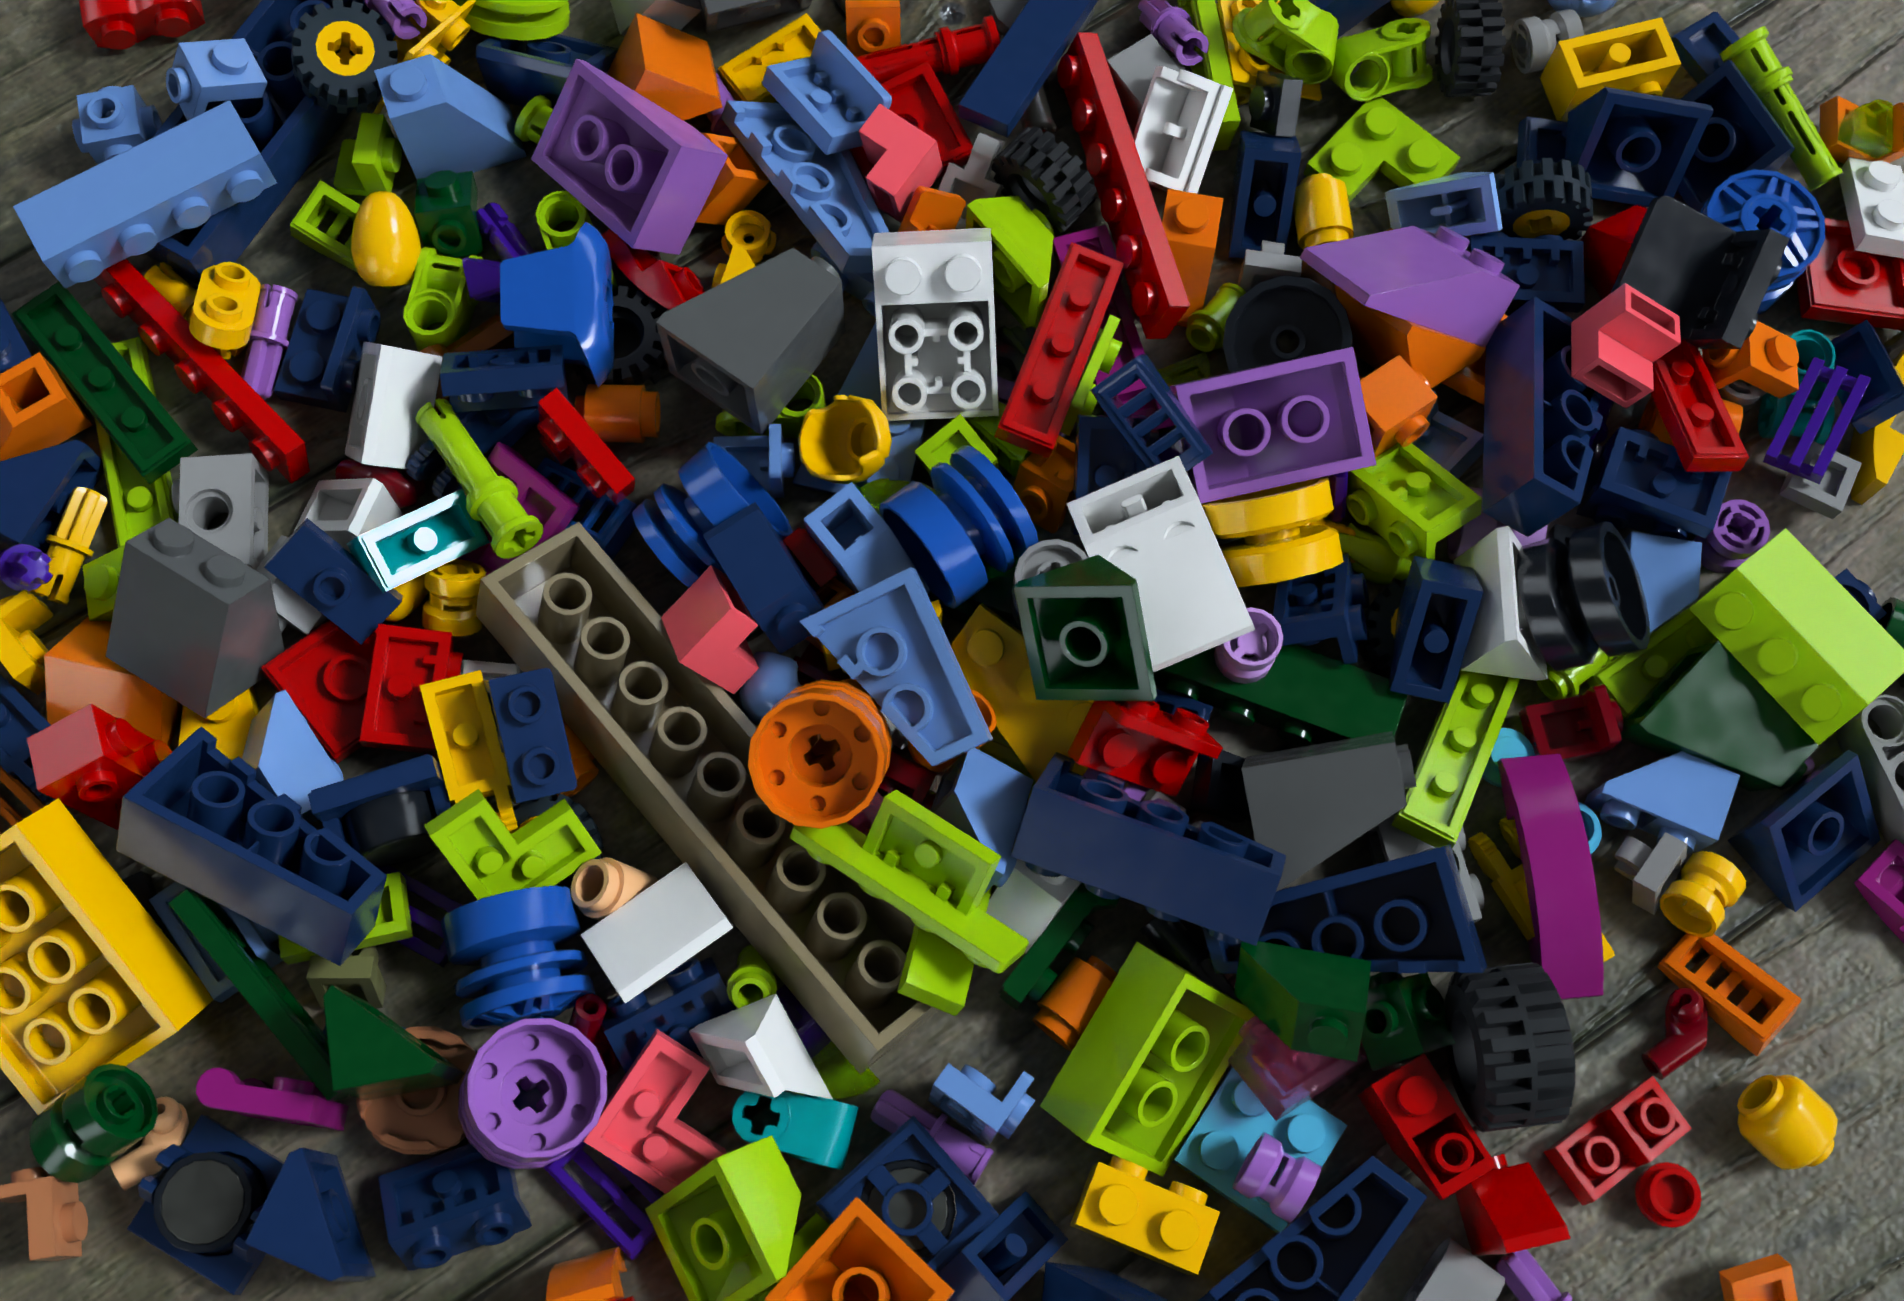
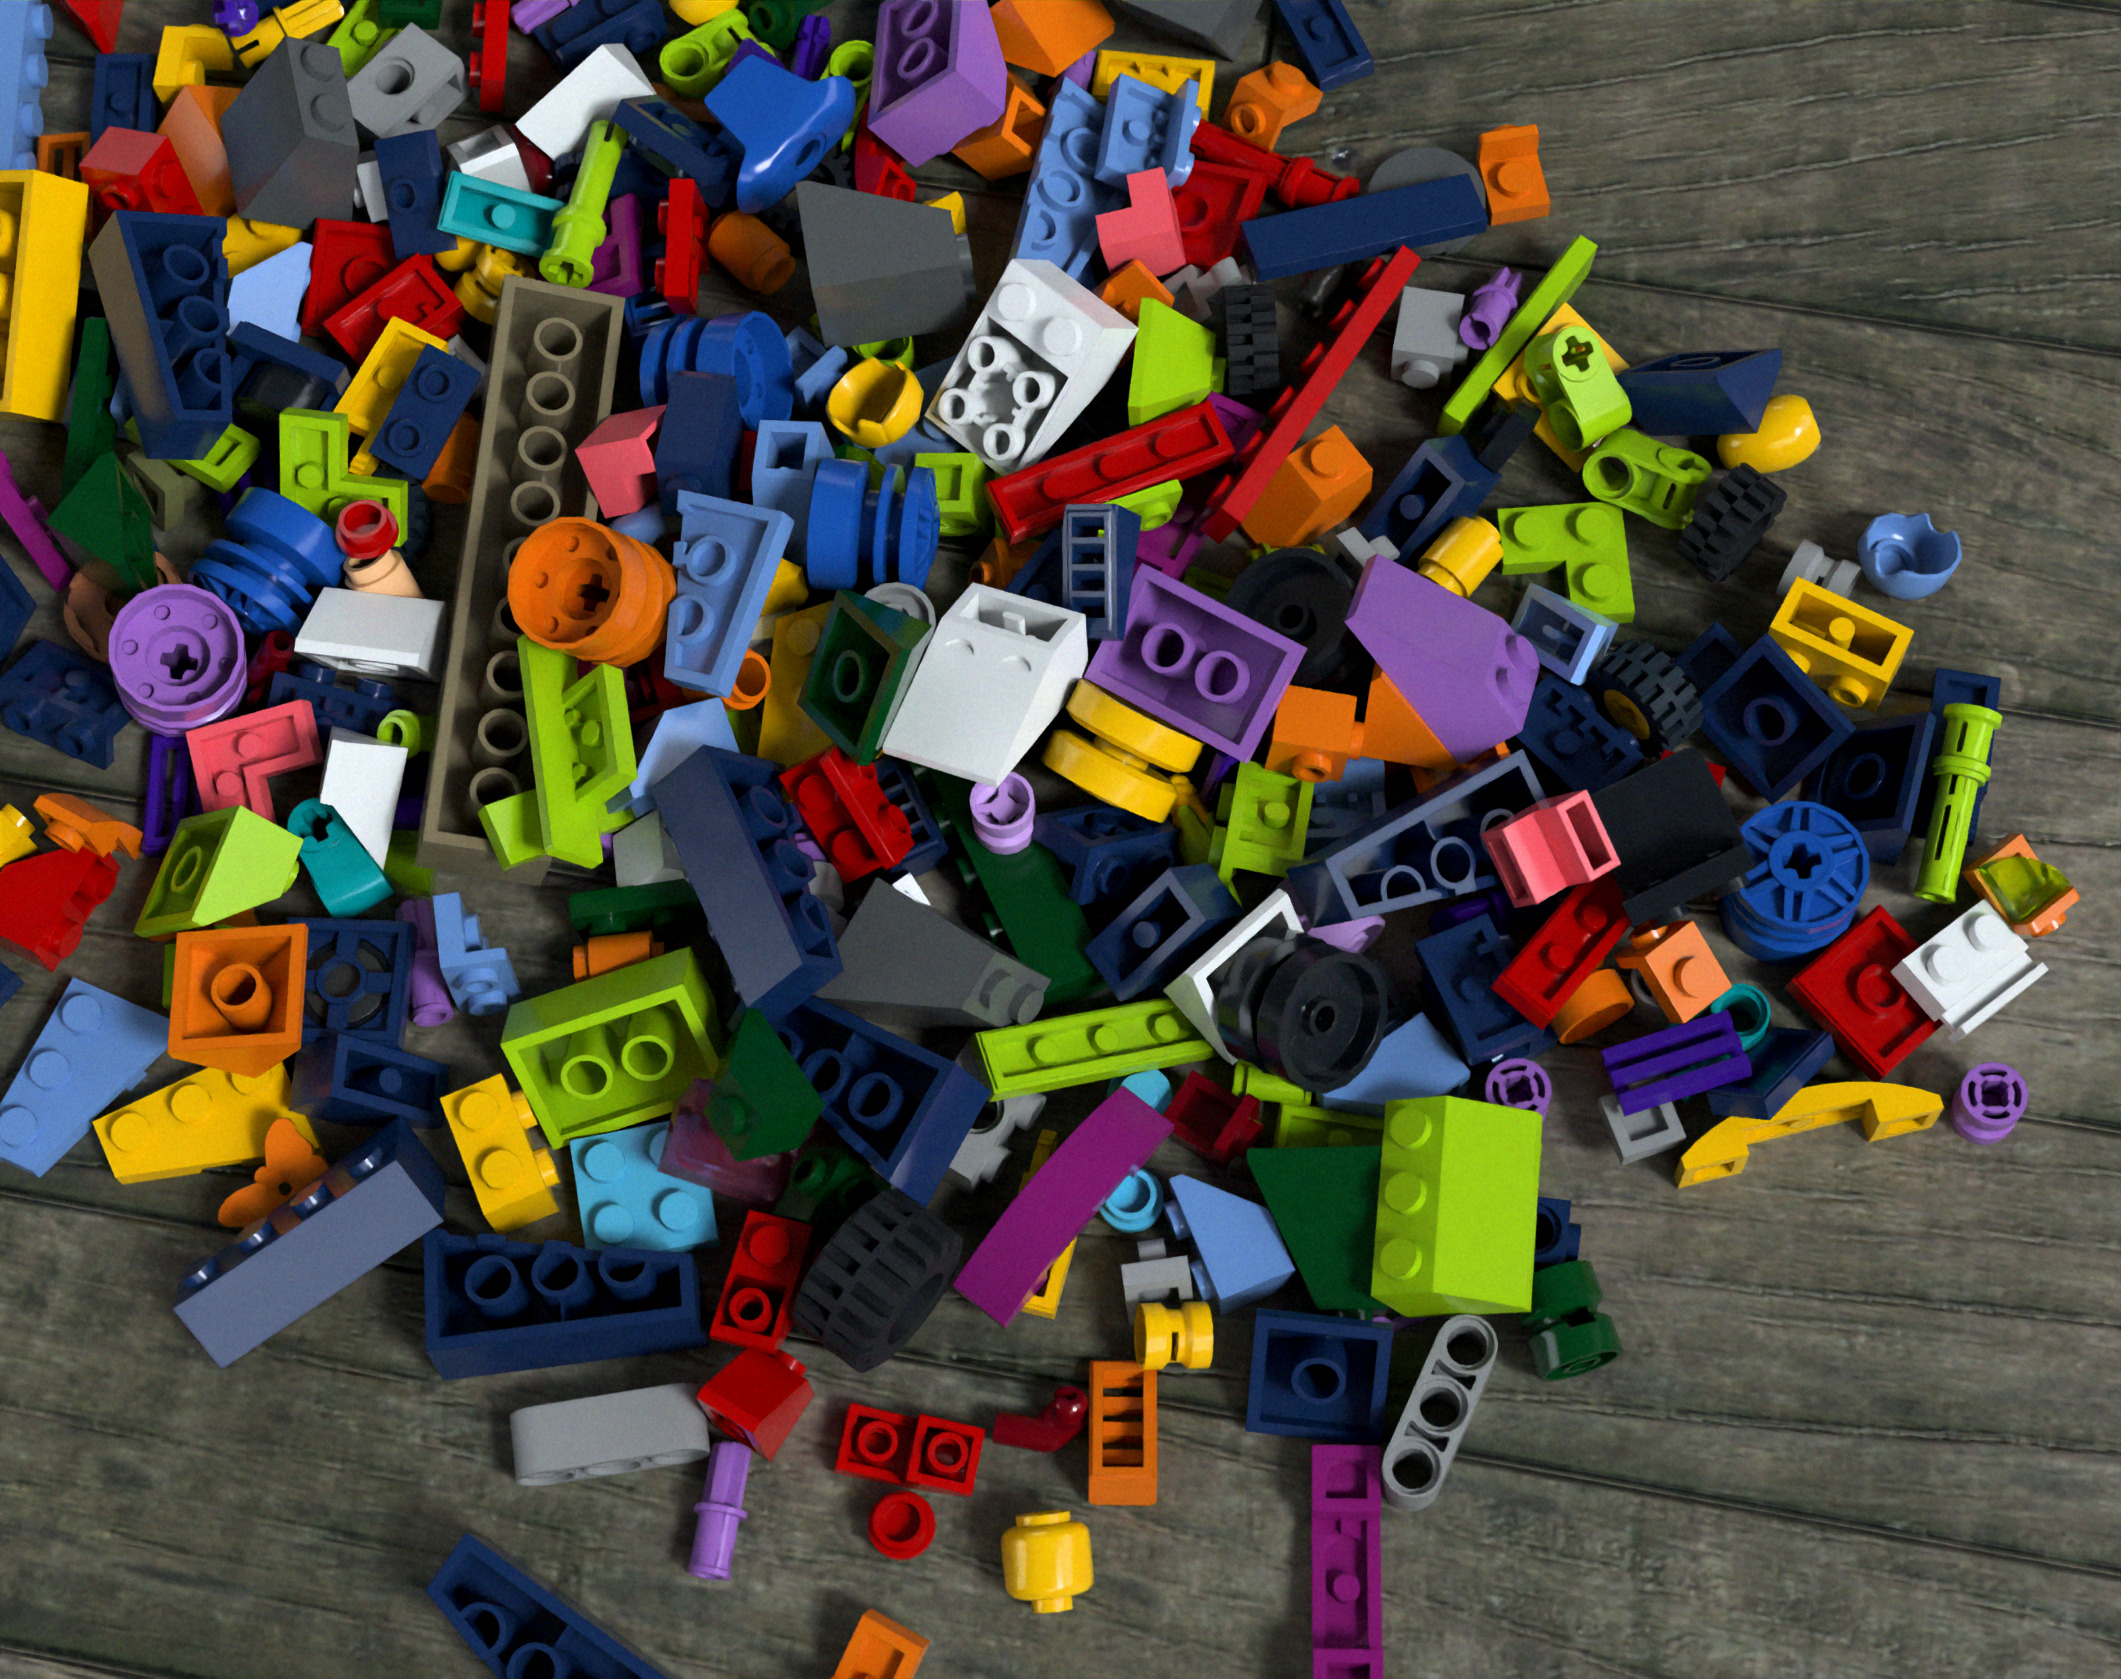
camera: 55 degrees right, 5 degrees down
yellow plate [721,210,777,264] -> none
white hinge [1132,66,1233,194] -> none
medium lavender wheel [1232,1132,1321,1223] -> none
none -> red plate [335,499,399,559]

